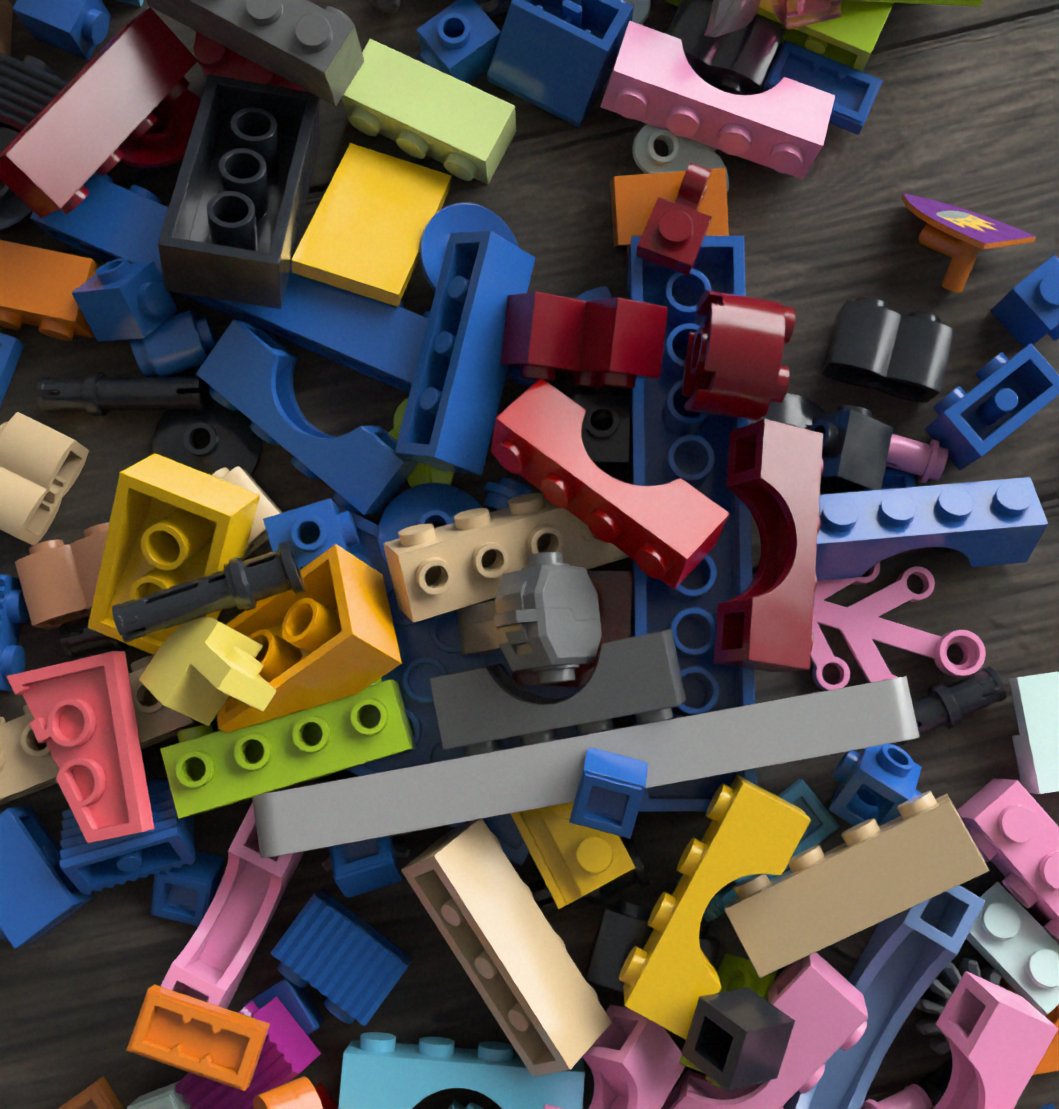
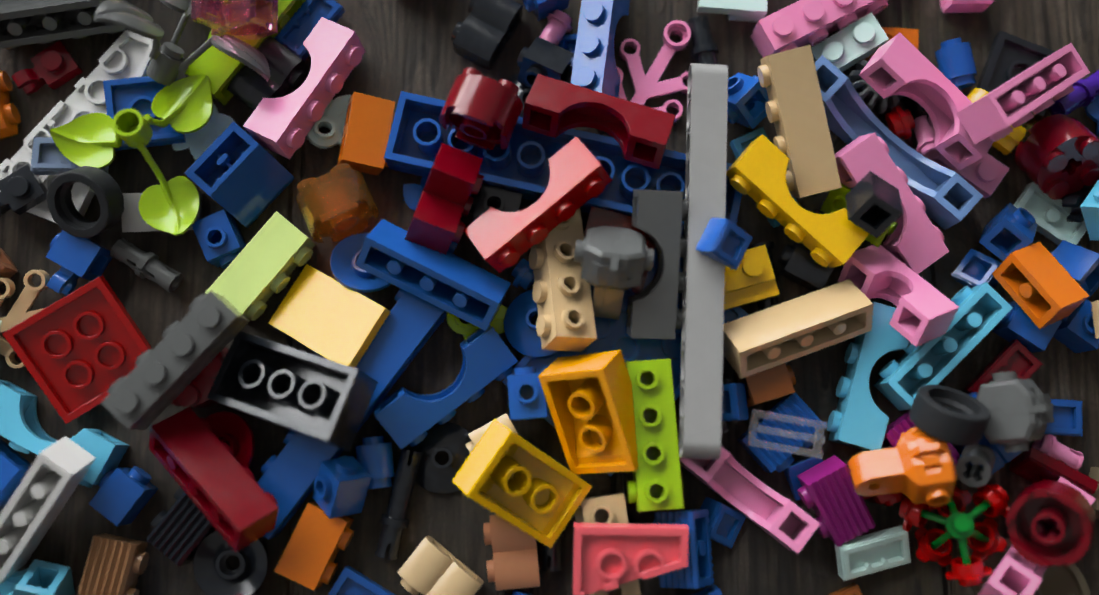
camera: 85 degrees left, 0 degrees up
black pin [112,540,305,643] -> none
orange plate [126,984,270,1091] -> none
light yellow brick [139,617,277,726] -> none
dark red plate [636,163,712,276] -> none
none -> clear orange brick [296,163,379,243]
none -> dark orange brick [734,363,796,407]
none -> clear tile [747,409,827,459]
none -> red plate [885,105,915,139]

